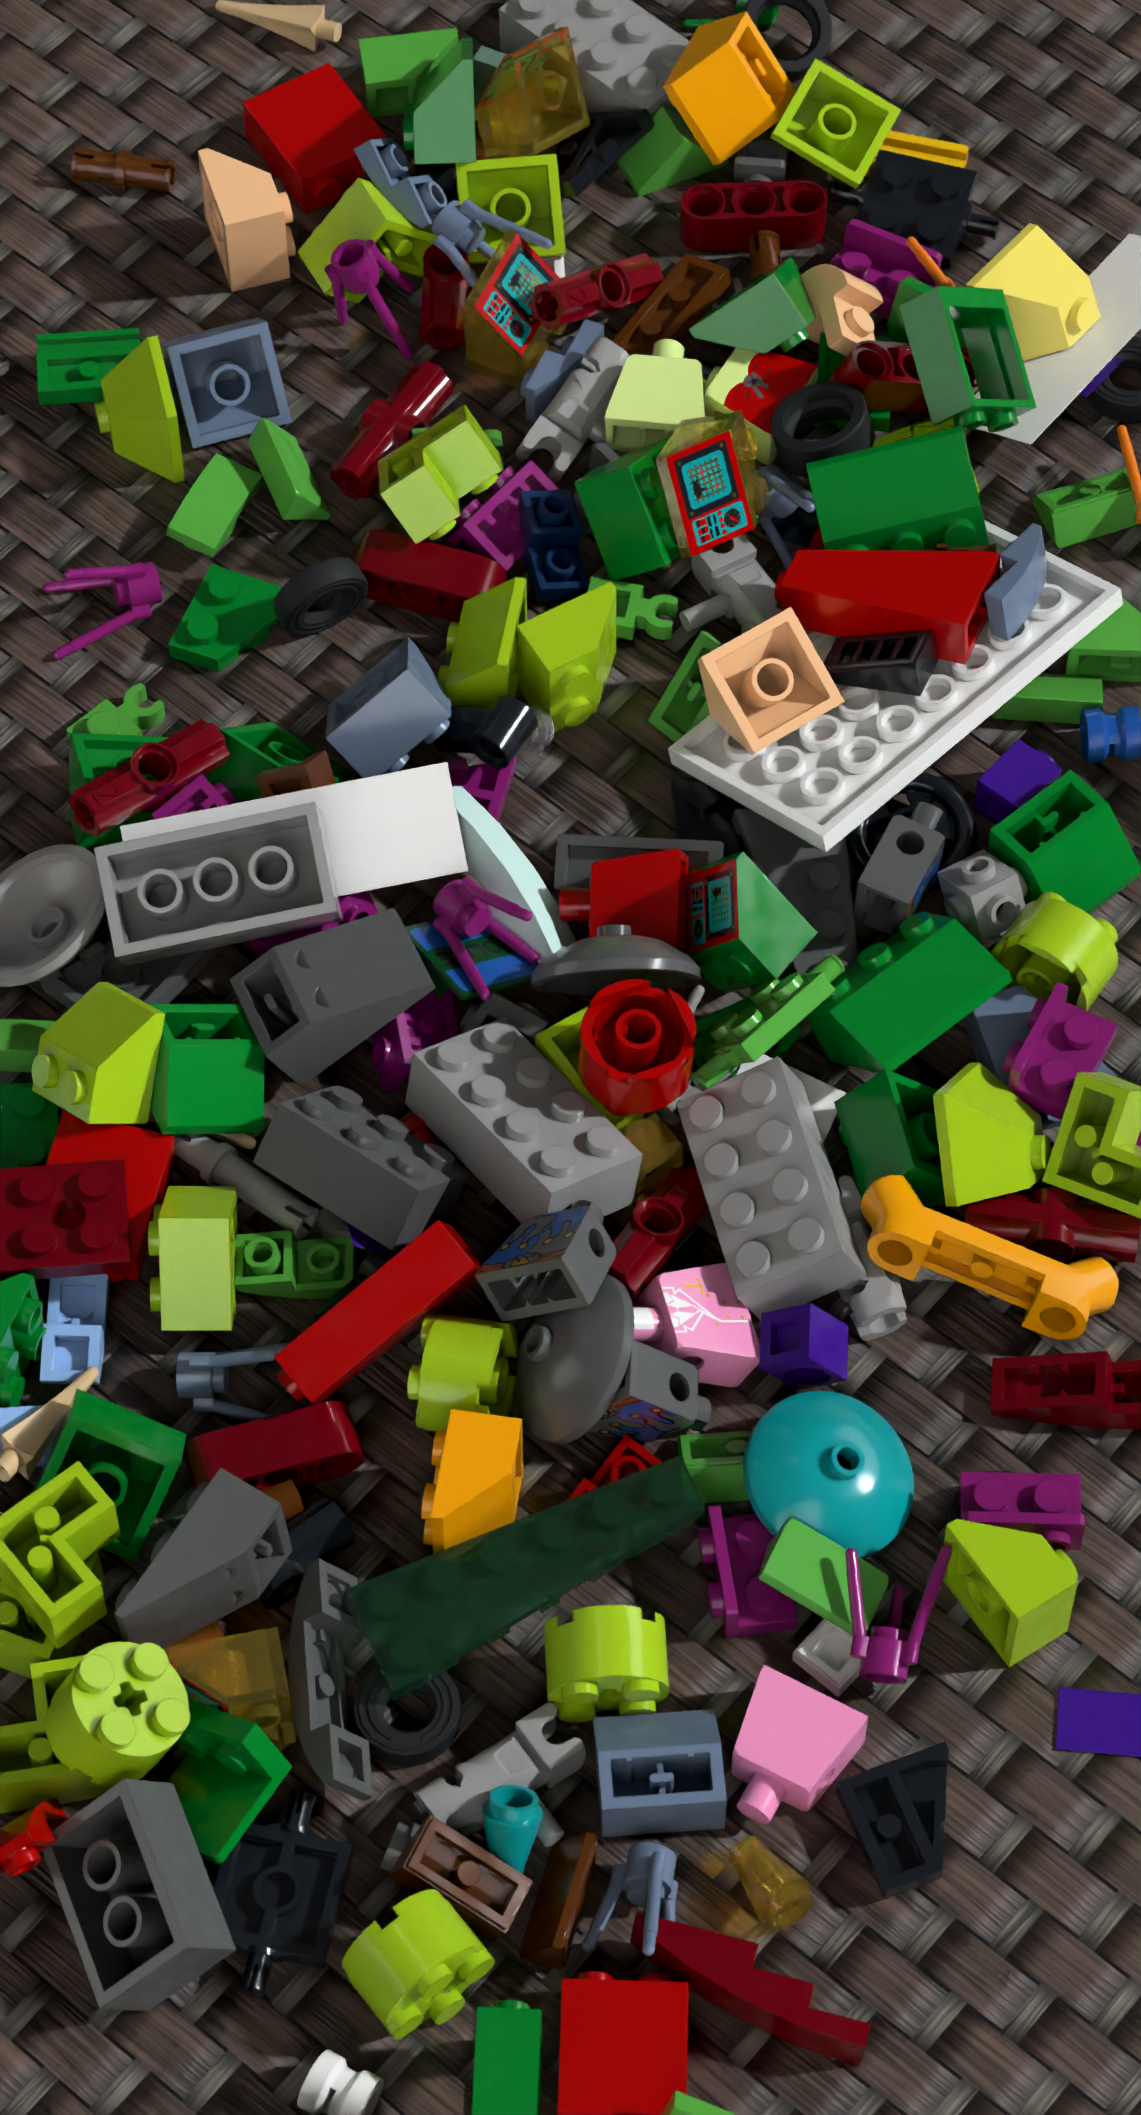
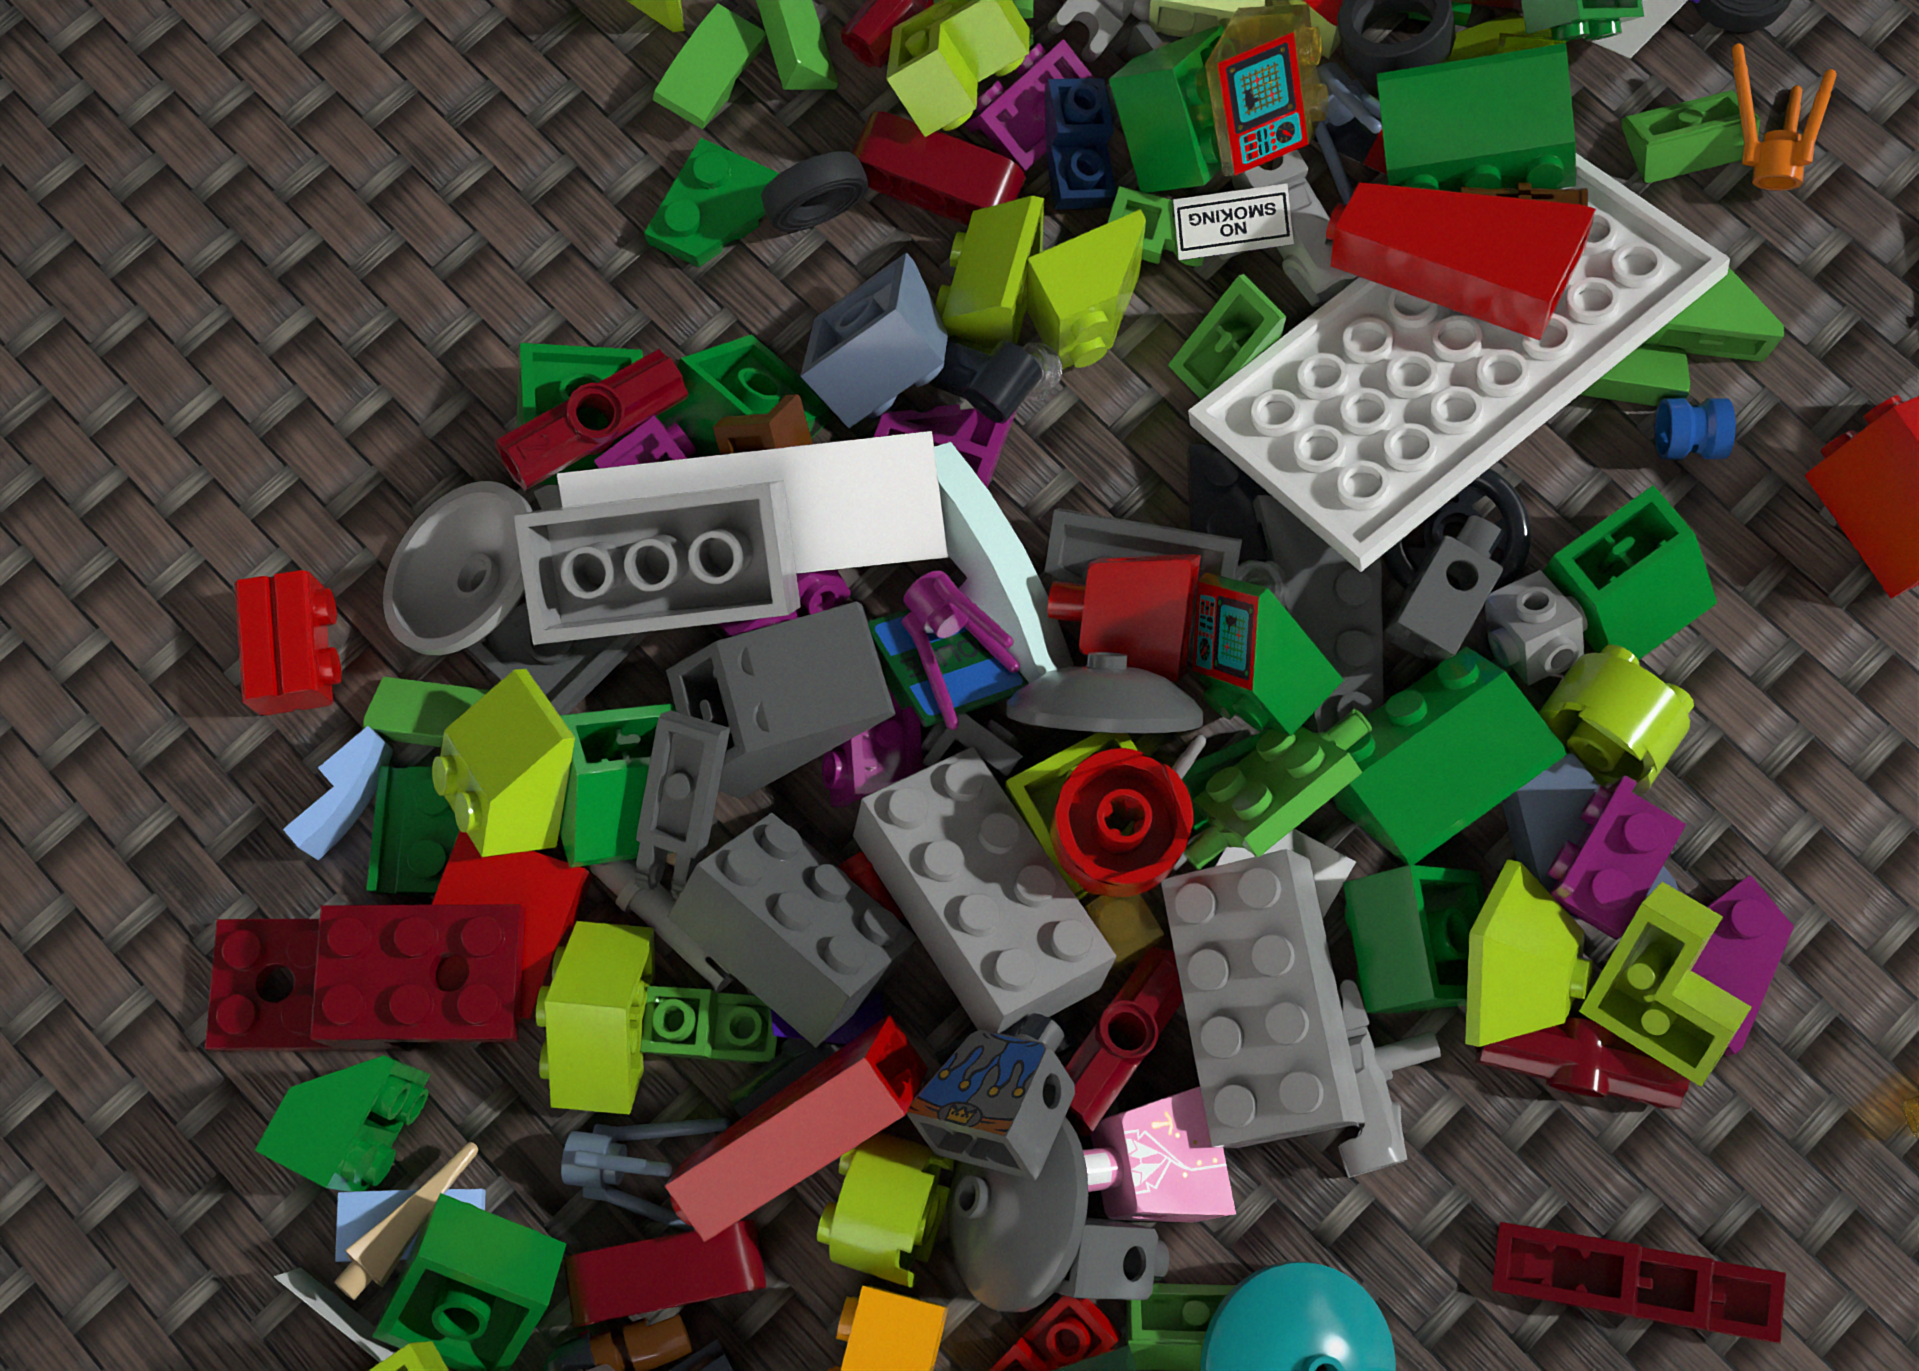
camera: 10 degrees right, 15 degrees up
light blue slope [40,1274,110,1385] -> none
magenta plant [43,561,162,660] -> none
bright green plate [66,683,166,742] -> none
light nougat slope [698,607,845,755] -> none
dark purple brick [759,1303,848,1390] -> none
black slope [823,631,939,696] -> none
light orange plate [859,1175,1119,1340] -> none
dark purple brick [974,738,1062,825] -> none
sand blue slope [984,523,1047,641] -> none
none -> dark grey hinge [634,710,730,899]
none -> white sticker [1173,183,1294,260]

